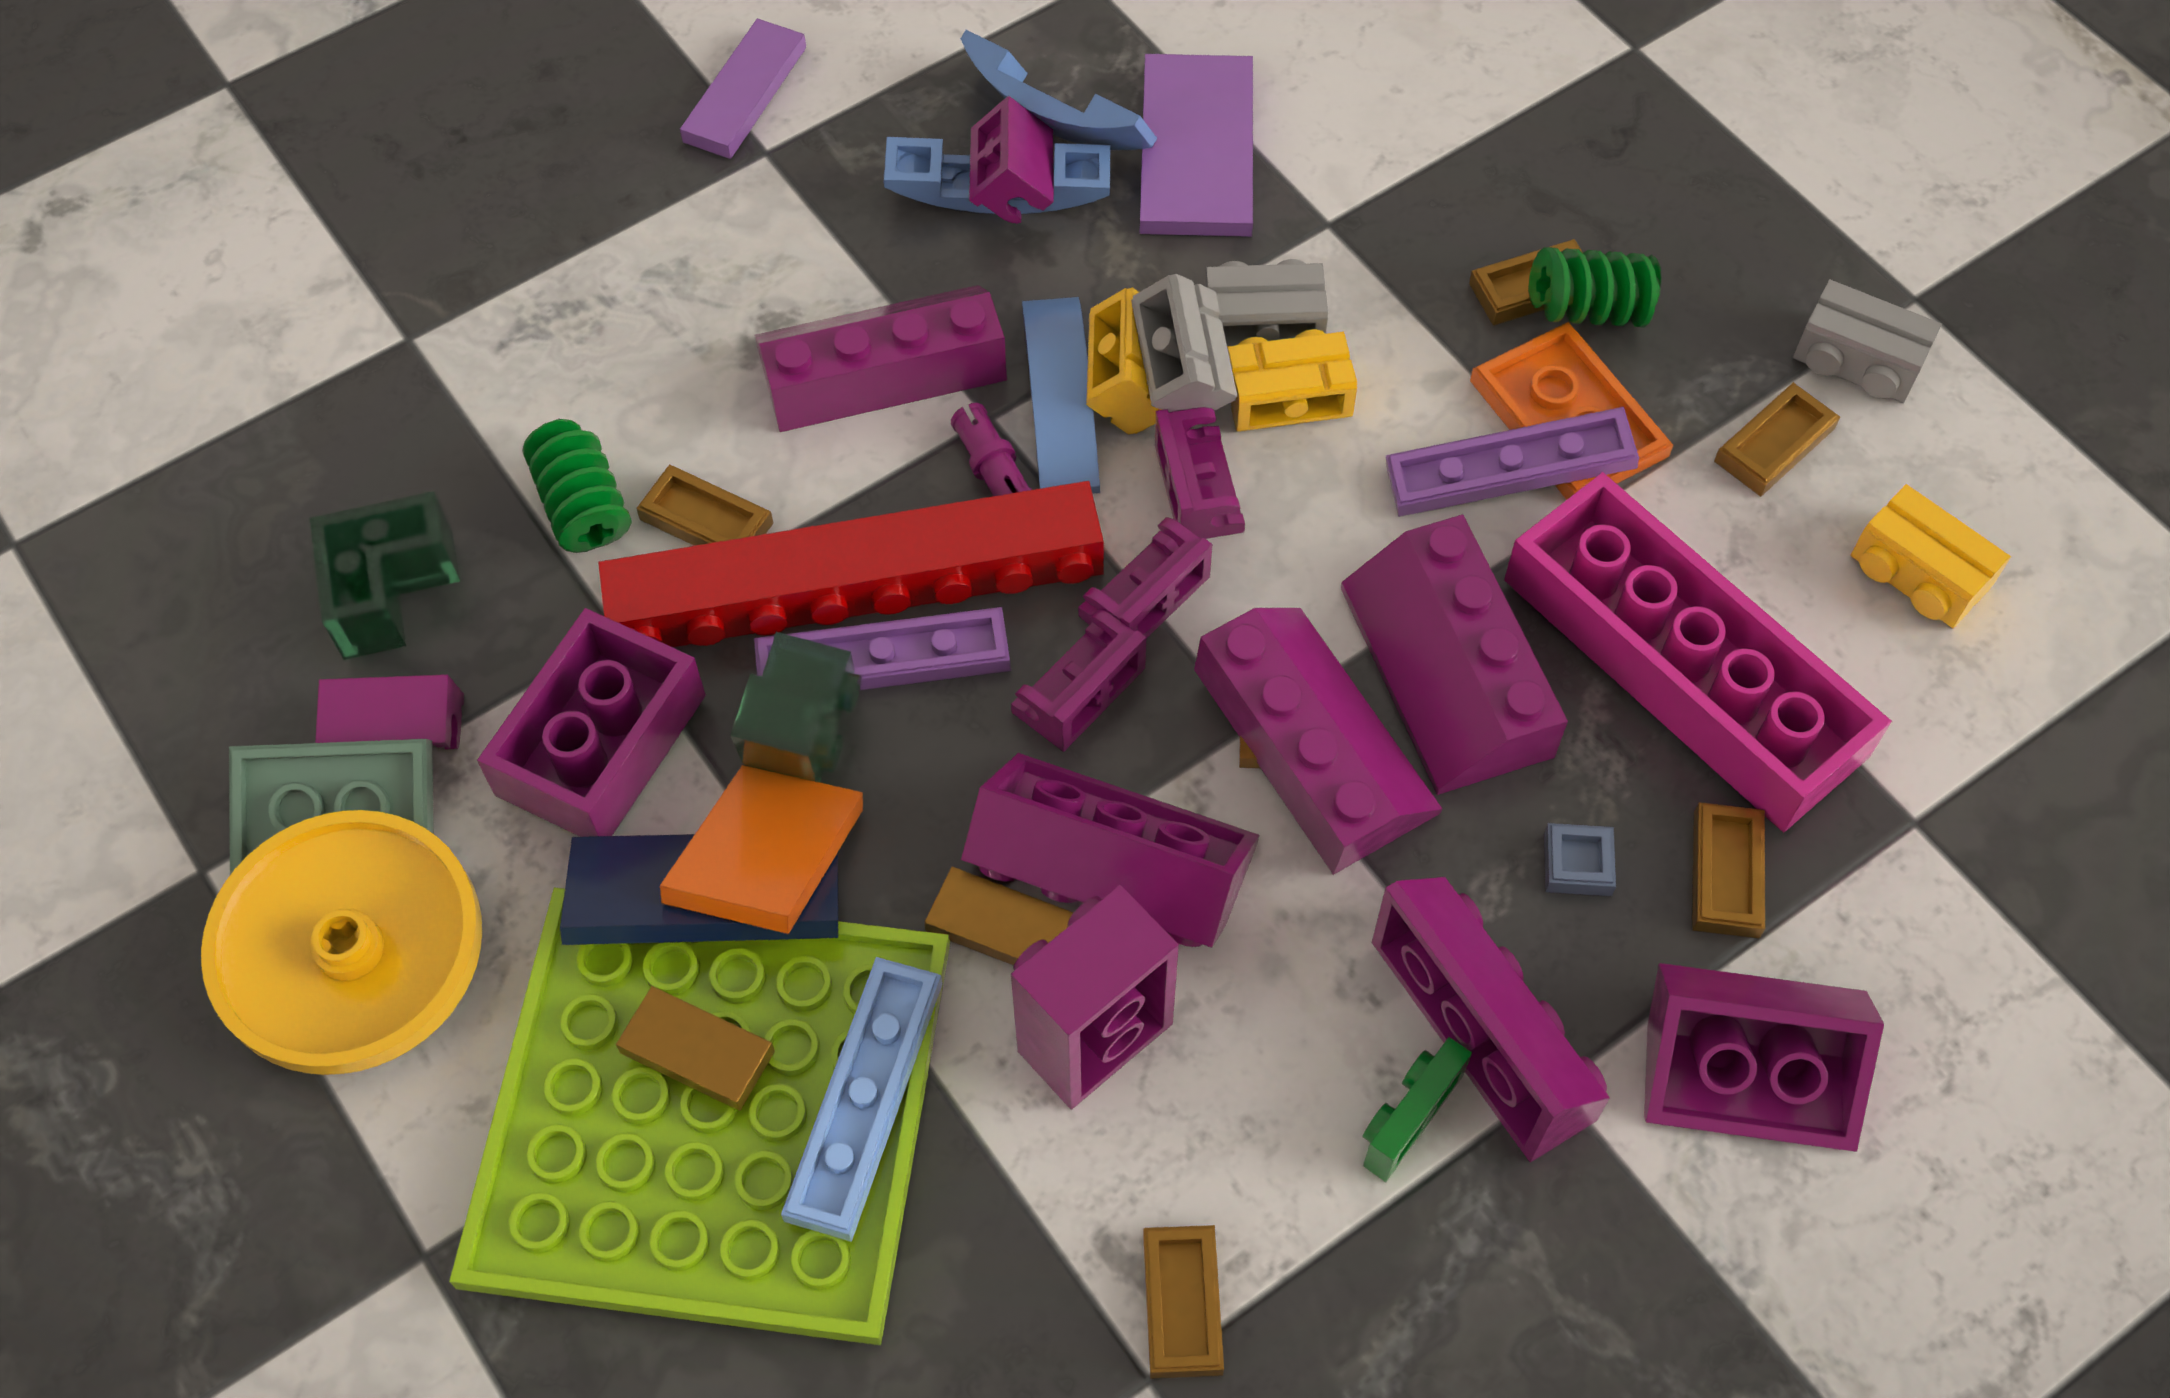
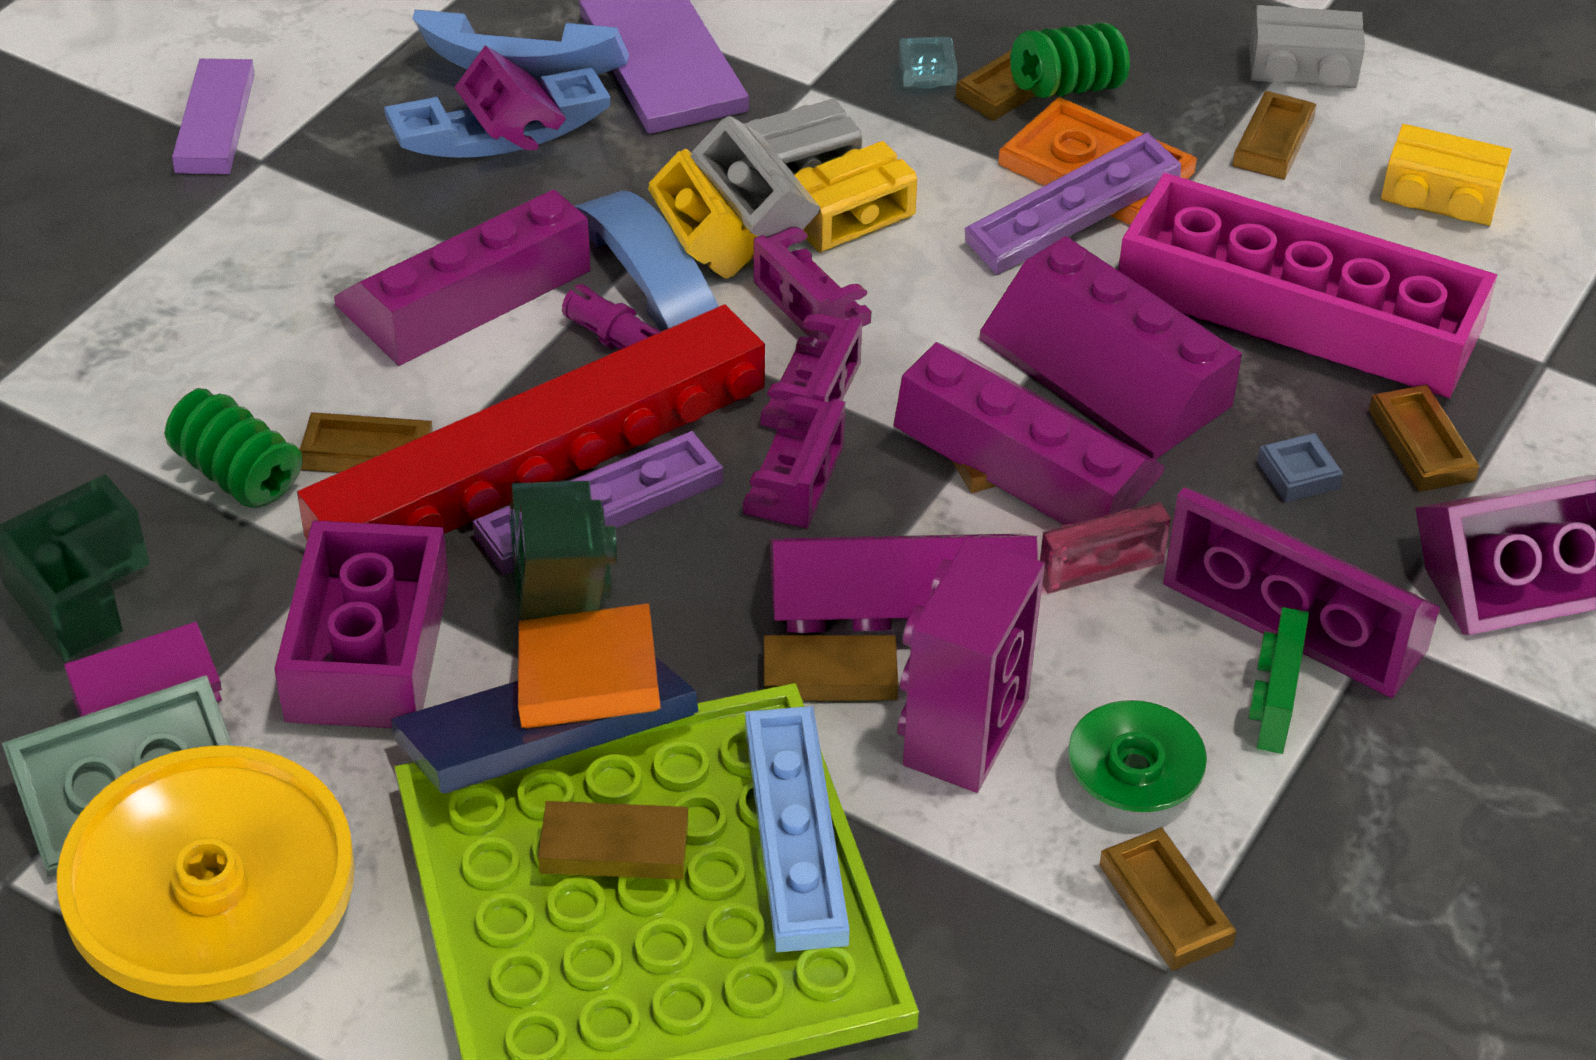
camera: 25 degrees left, 15 degrees down
none -> clear light blue plate [898,37,957,89]
none -> clear pink plate [1040,502,1171,594]
none -> green dish [1068,700,1207,812]

